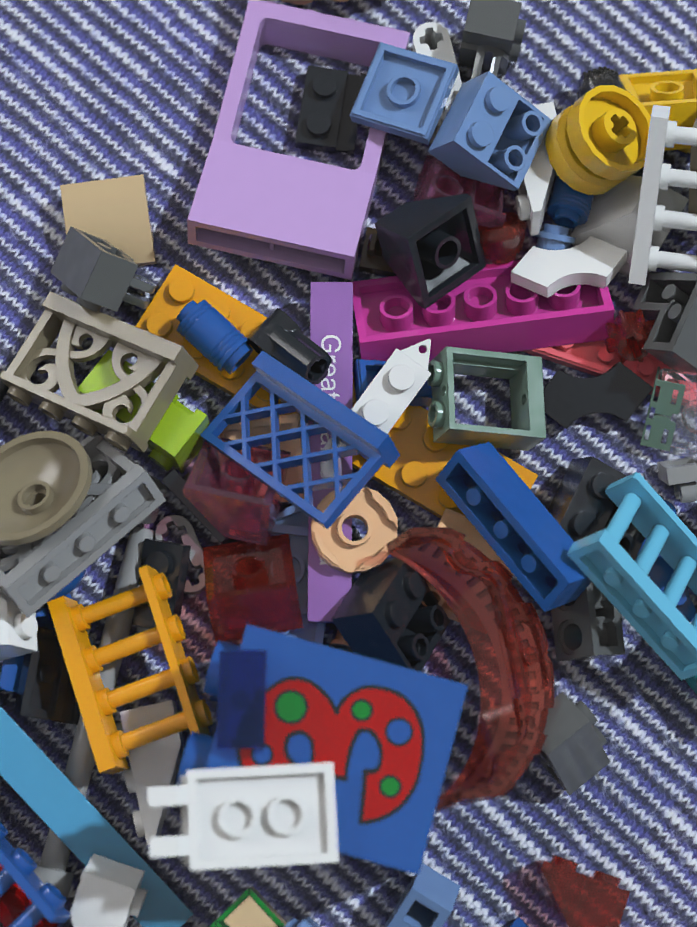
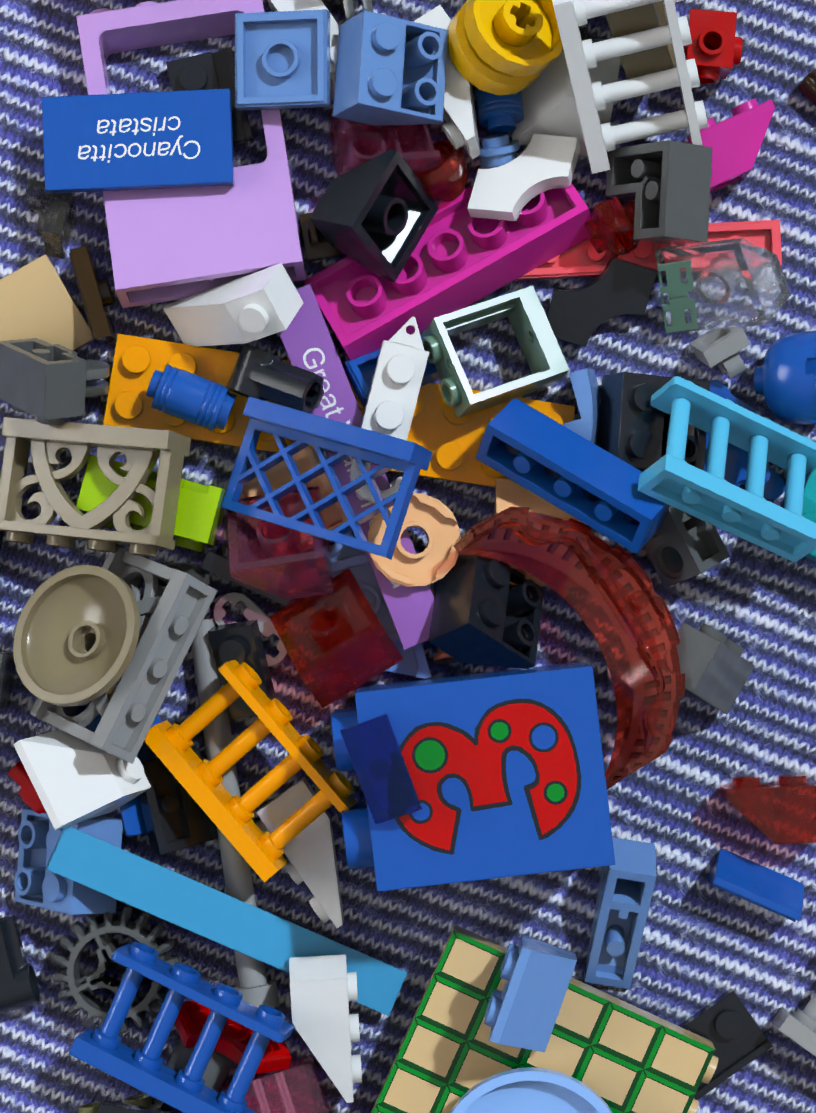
camera: 20 degrees left, 10 degrees up
white tile [147,762,339,871] -> none
none -> clear smoke bracket [26,180,77,259]
none -> blue tile [42,88,235,194]
none -> dark brown plate [69,245,117,345]
none -> white slope [163,263,304,347]
none -> medium blue slope [563,368,600,445]

